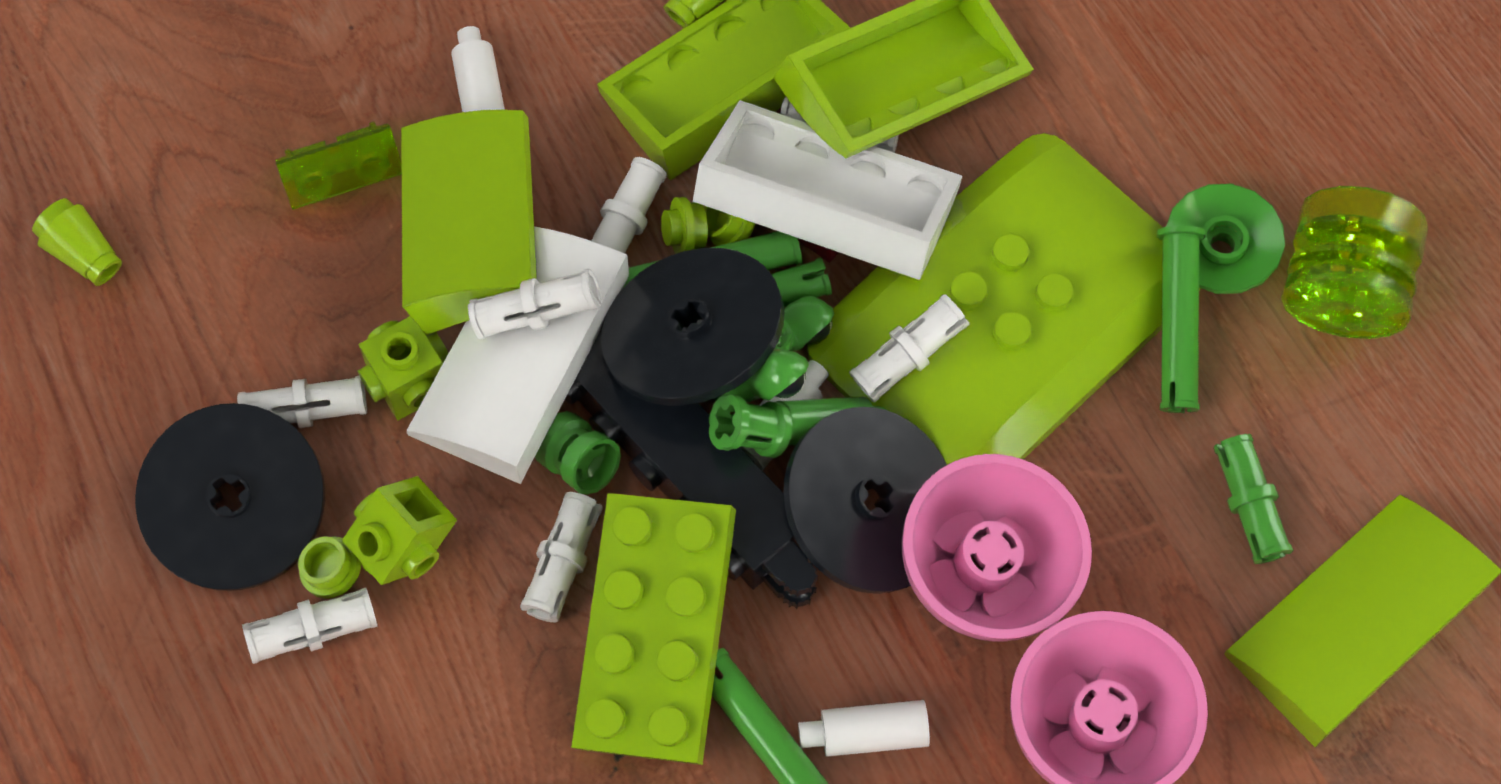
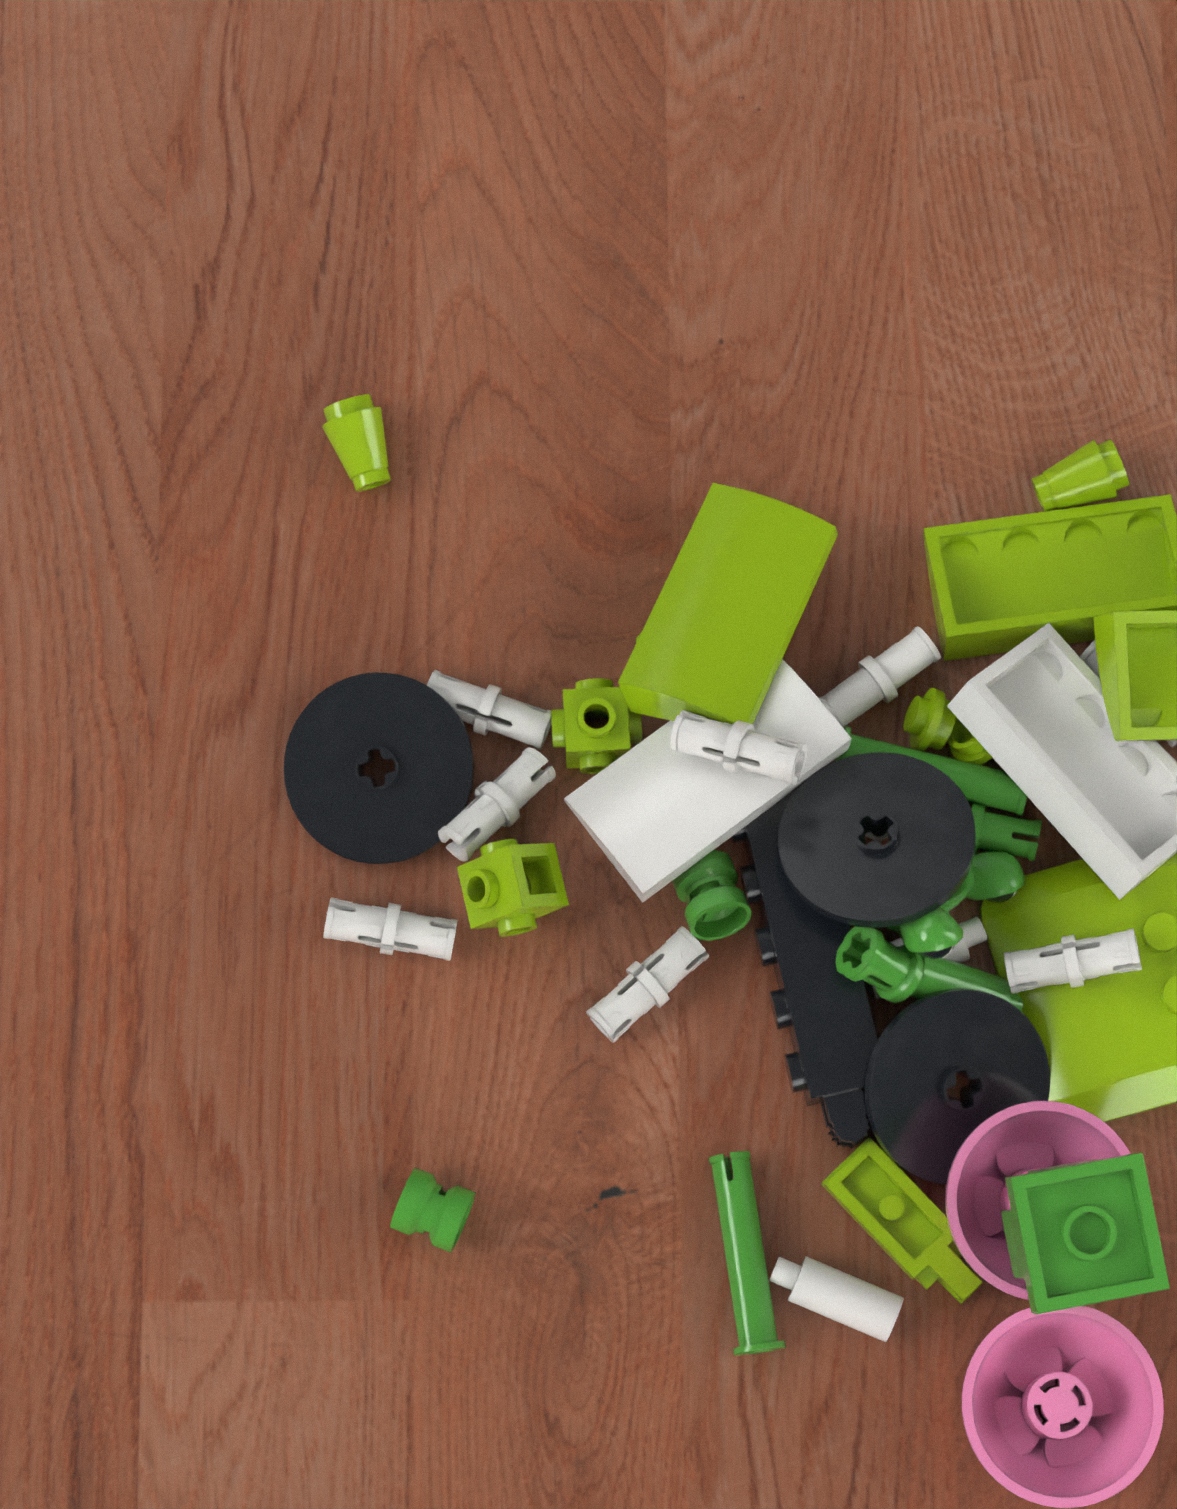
camera: 30 degrees right, 10 degrees up
clear neon green hinge [275,121,402,210] -> none
lime plate [298,536,361,599] -> none
white cylinder [451,26,505,112] -> none
lime plate [571,493,736,765] -> none
none -> white pin [438,747,556,862]
none -> lime hinge [821,1137,983,1304]
none -> bright green panel [1001,1153,1170,1314]

